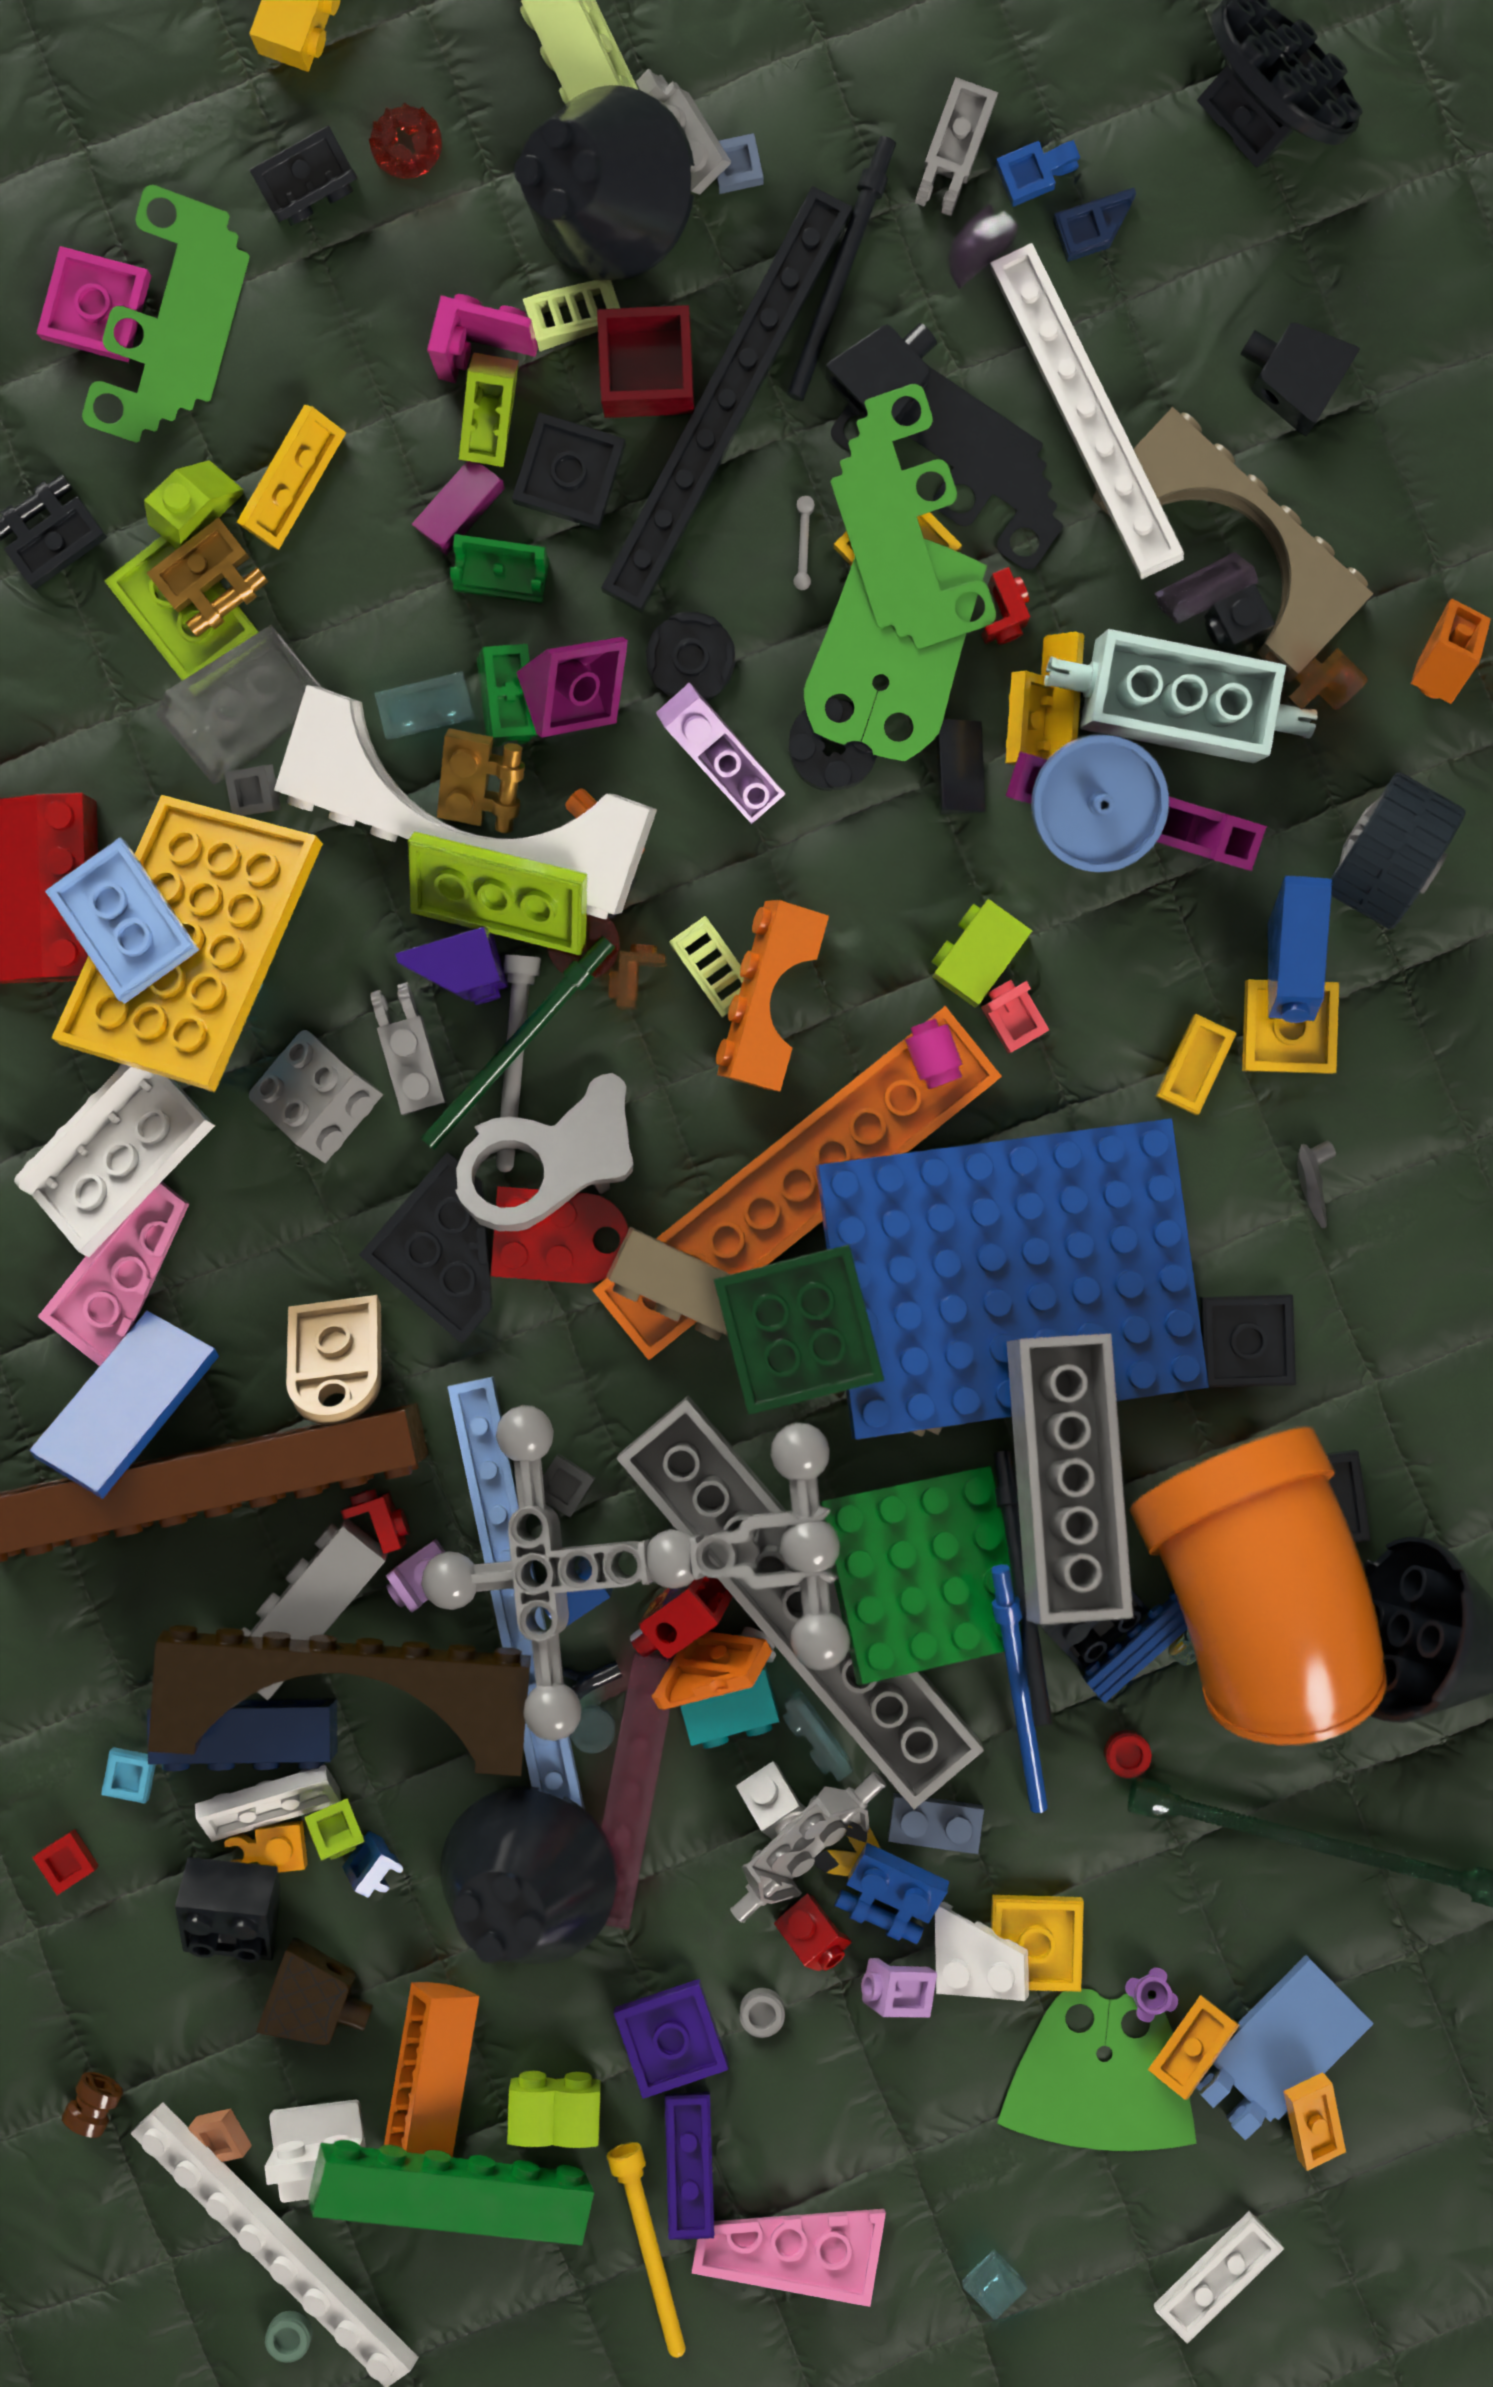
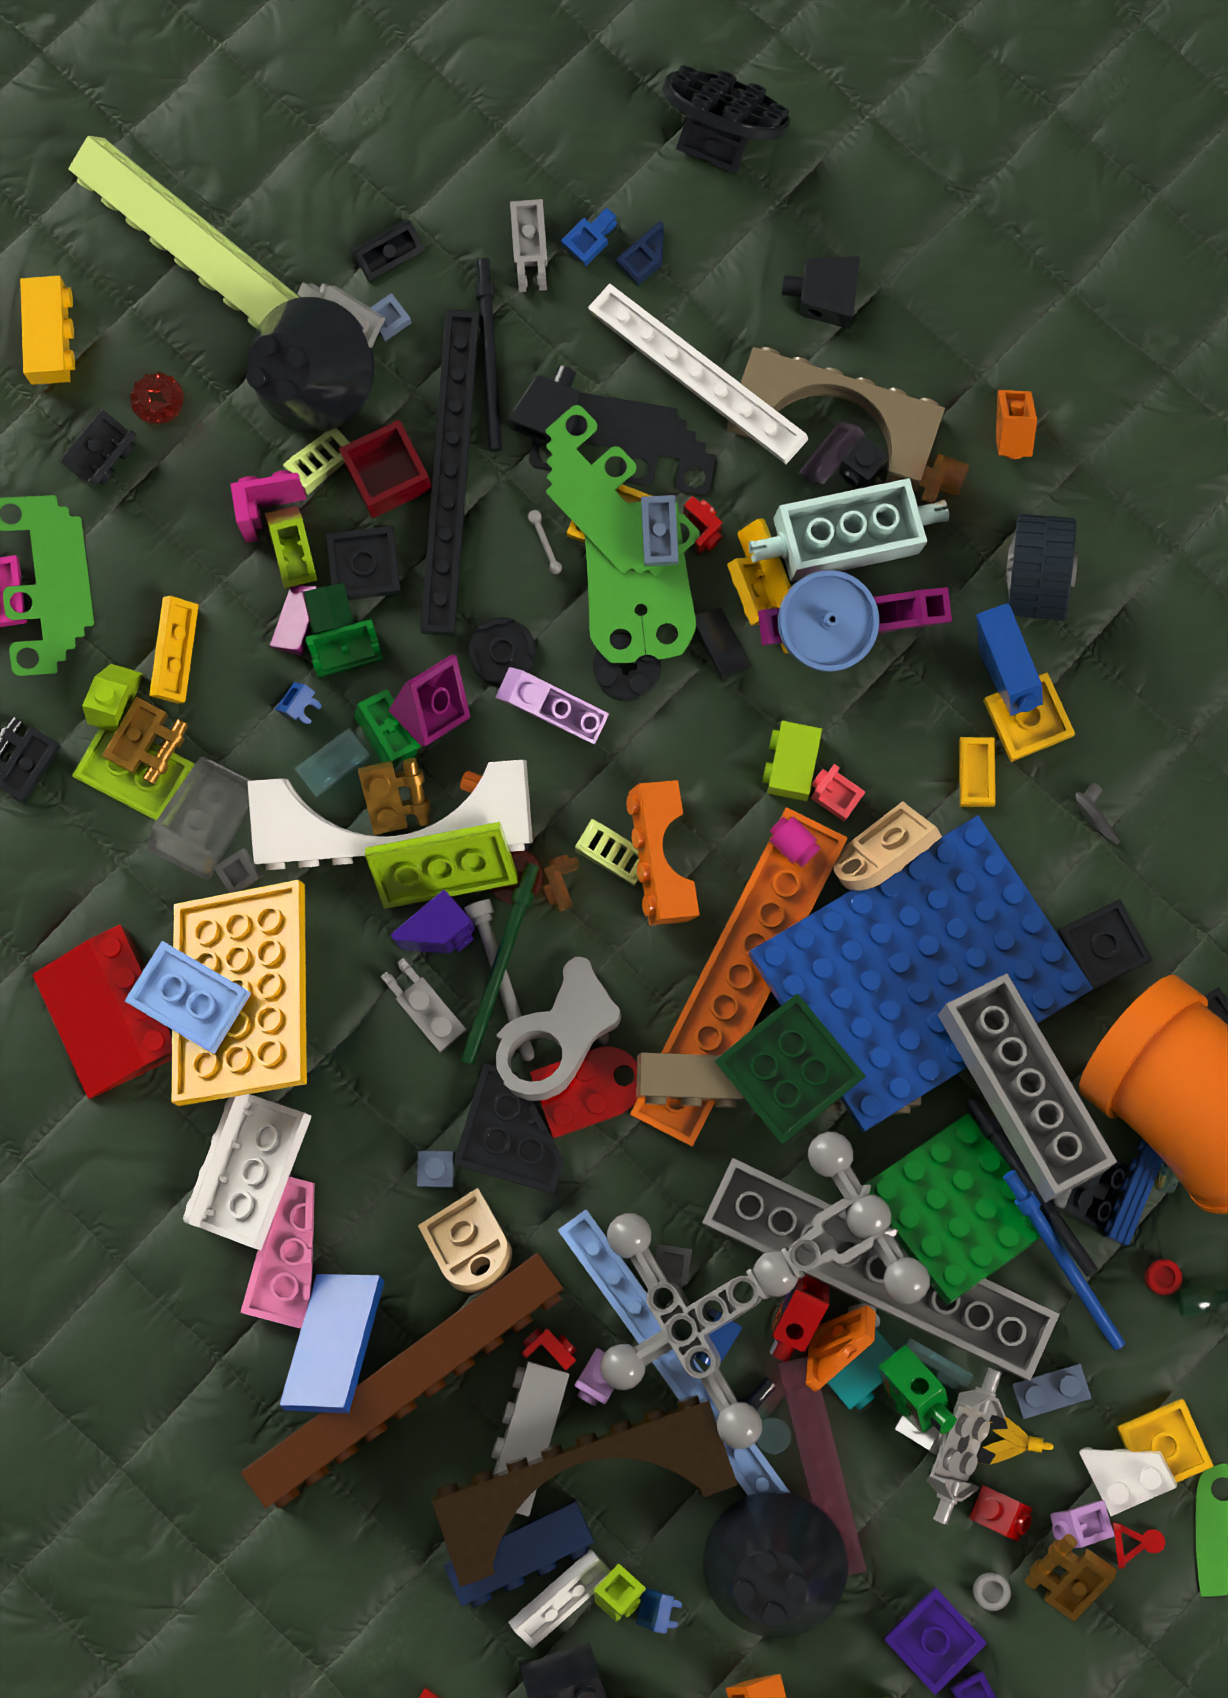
camera: 25 degrees left, 10 degrees down
medium azure tile [101,1747,156,1804] -> none
light orange plate [224,1820,308,1873] -> none
light grey bracket [249,1030,383,1163] -> none
blue plate [834,1843,949,1944] -> none
clear purple brick [948,204,1018,289] -> none
none -> blue tile [275,682,322,724]
none -> dark green piece [302,583,354,634]
none -> black slope [349,219,425,282]
none -> sand blue plate [417,1151,454,1188]
none -> sand blue plate [641,495,678,567]
none -> tan plate [834,801,942,891]
none -> green torso [878,1345,957,1434]
none -> pearl gold plate [1025,1534,1117,1621]
none -> red piece [1113,1521,1165,1569]

